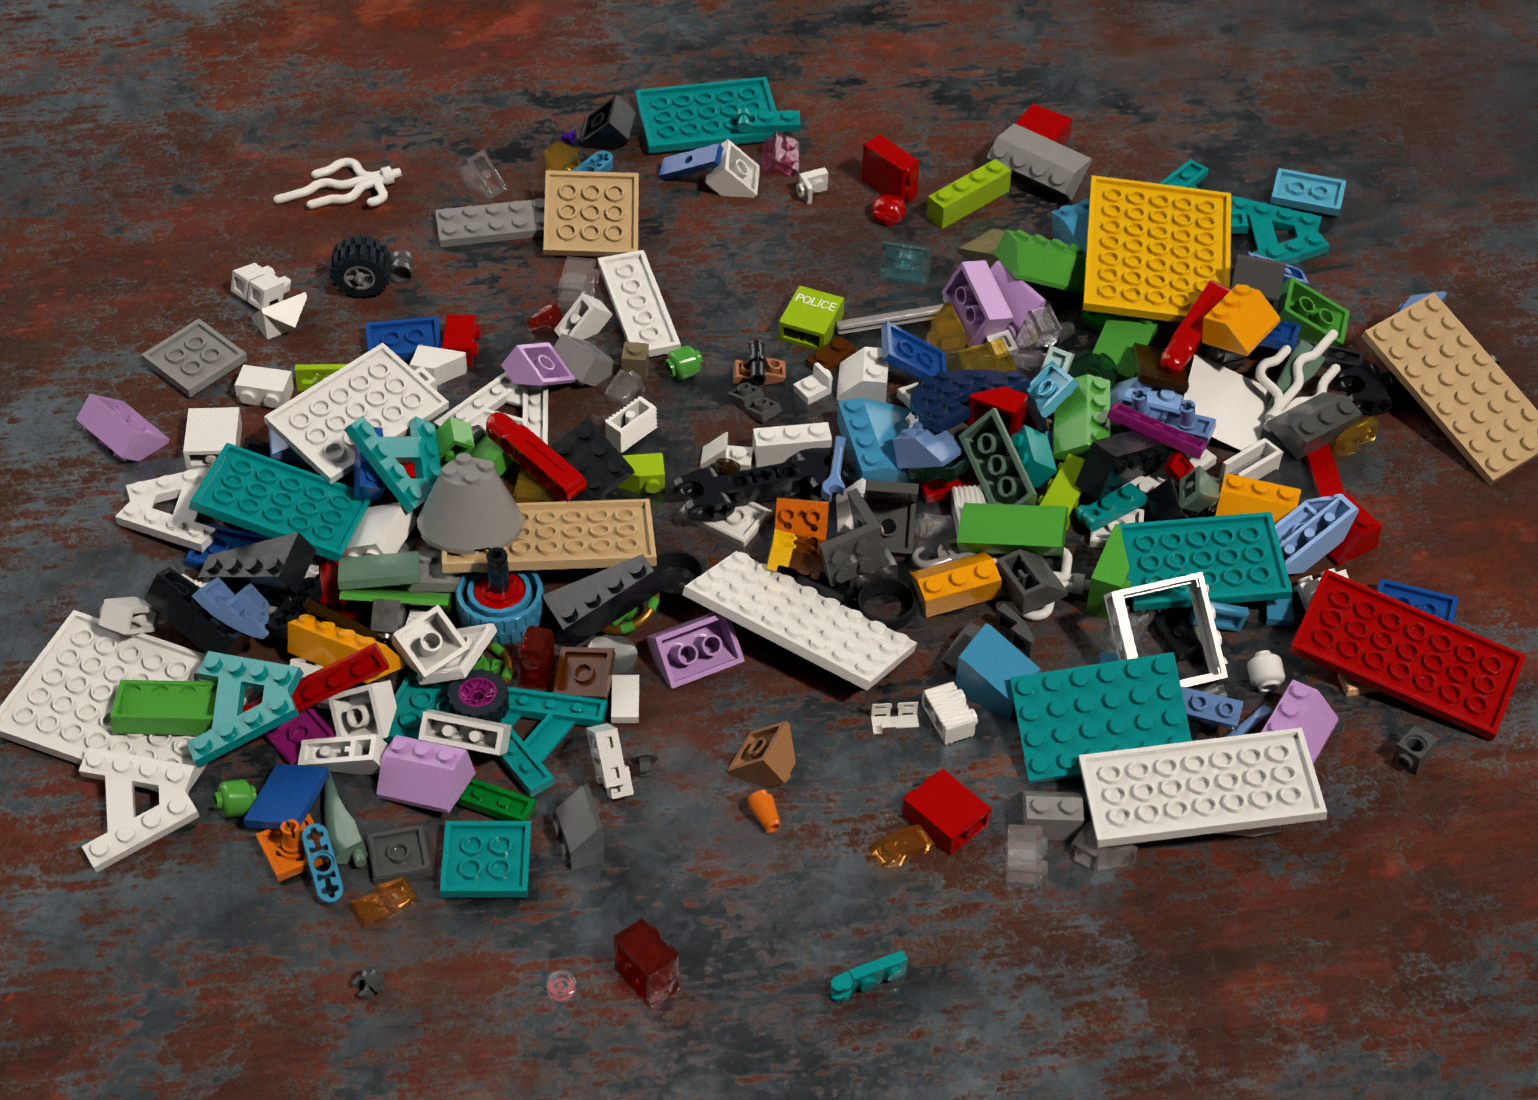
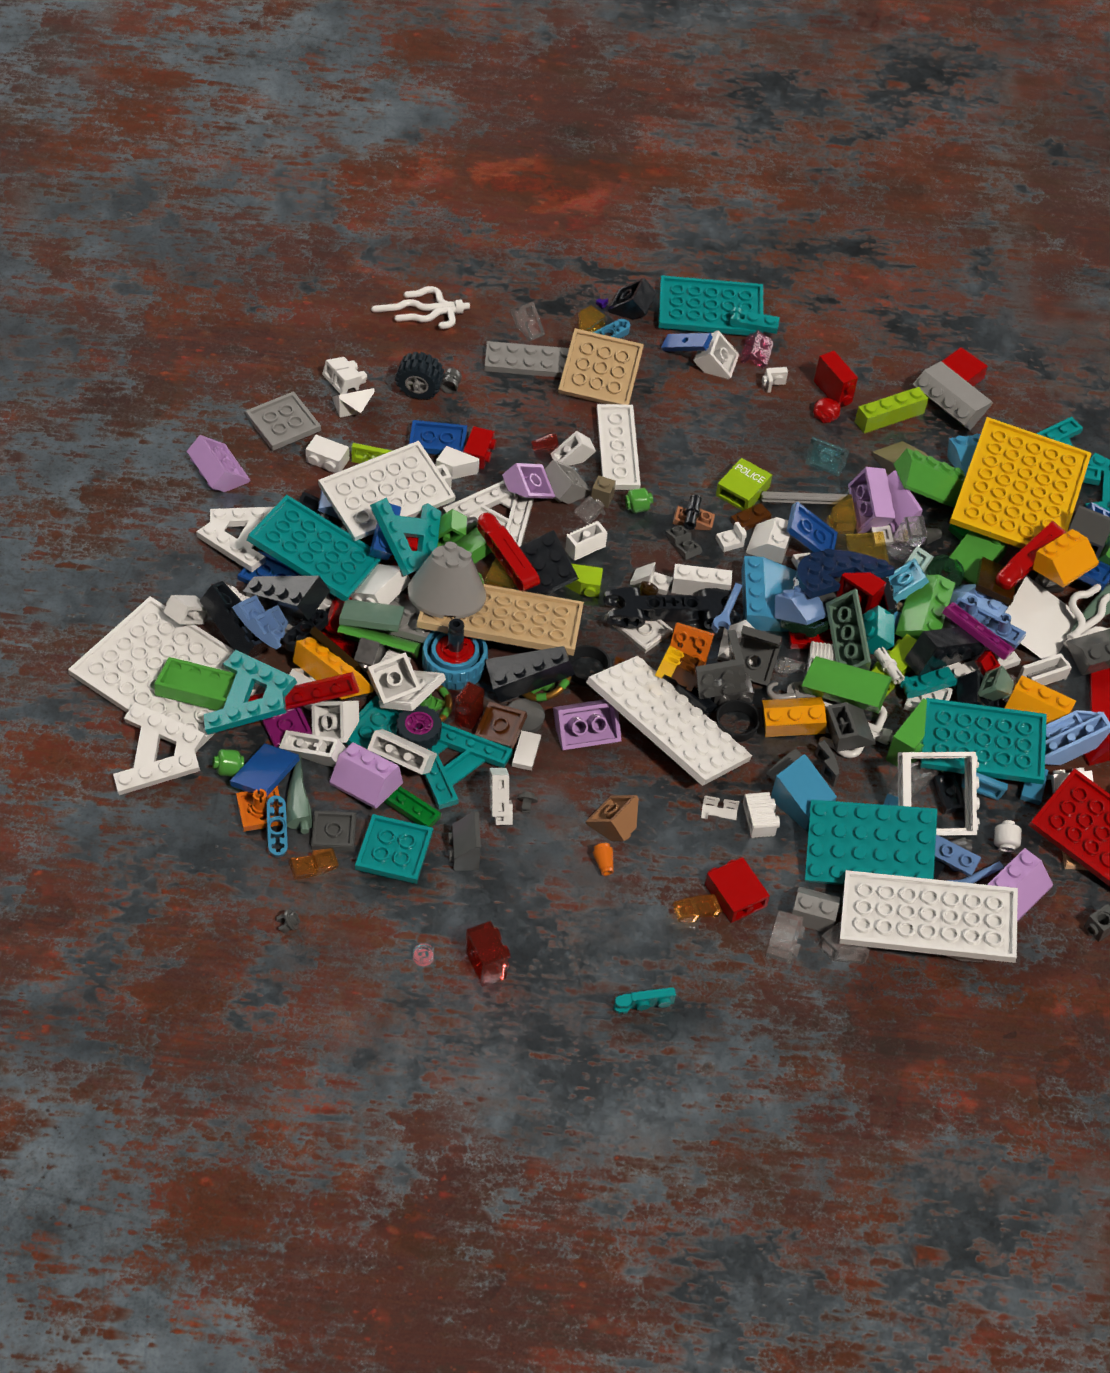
camera: 10 degrees right, 5 degrees up
white brick [183,407,242,469] -> none
clear brick [558,256,599,307] -> none
none -> white pin [874,647,905,685]

